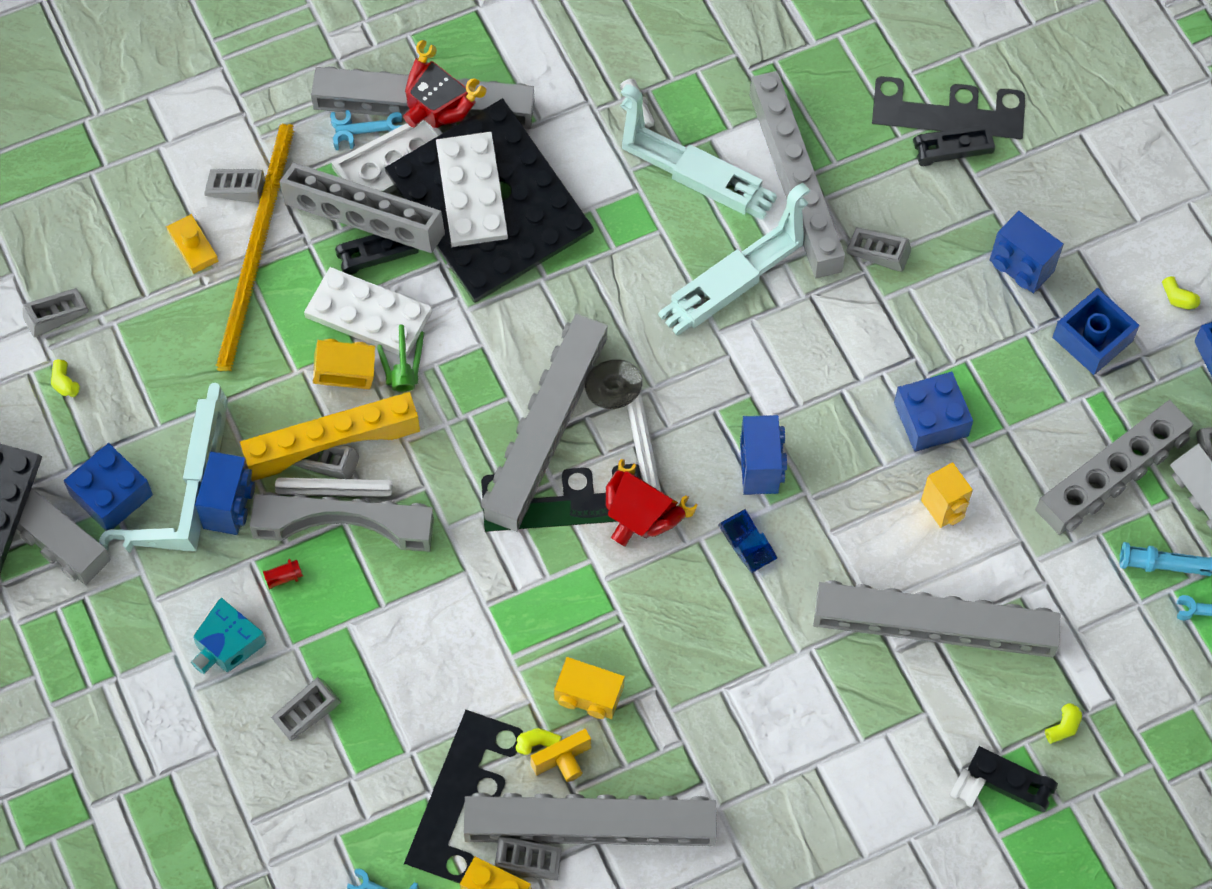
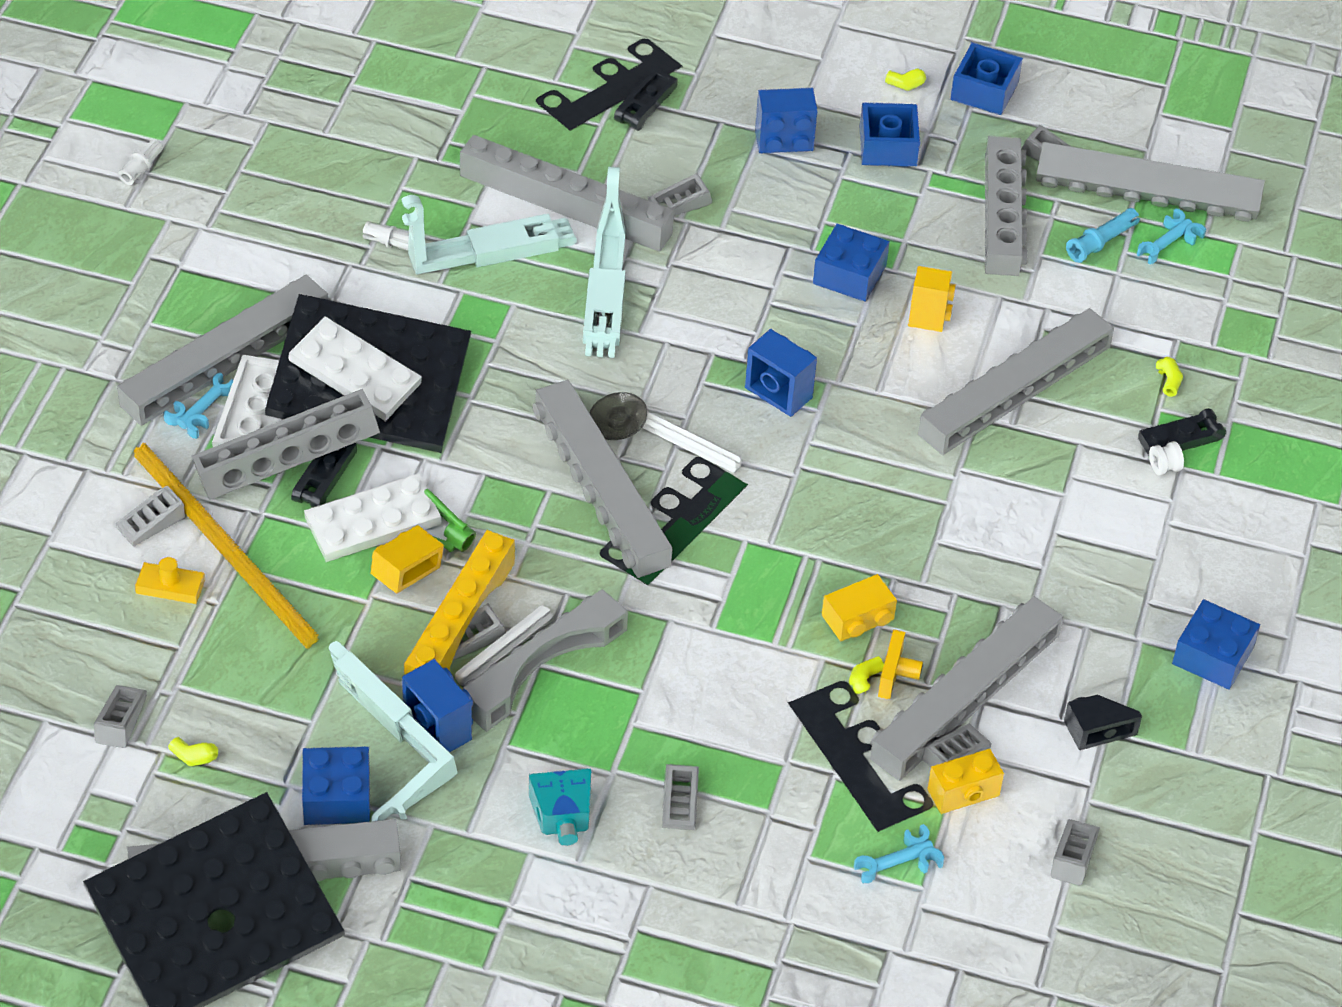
camera: 50 degrees left, 15 degrees down
red pin [263,559,303,590] -> none
torso [403,40,486,128] -> none
red torso [606,459,698,547] -> none
clear blue slope [718,509,777,573] -> none

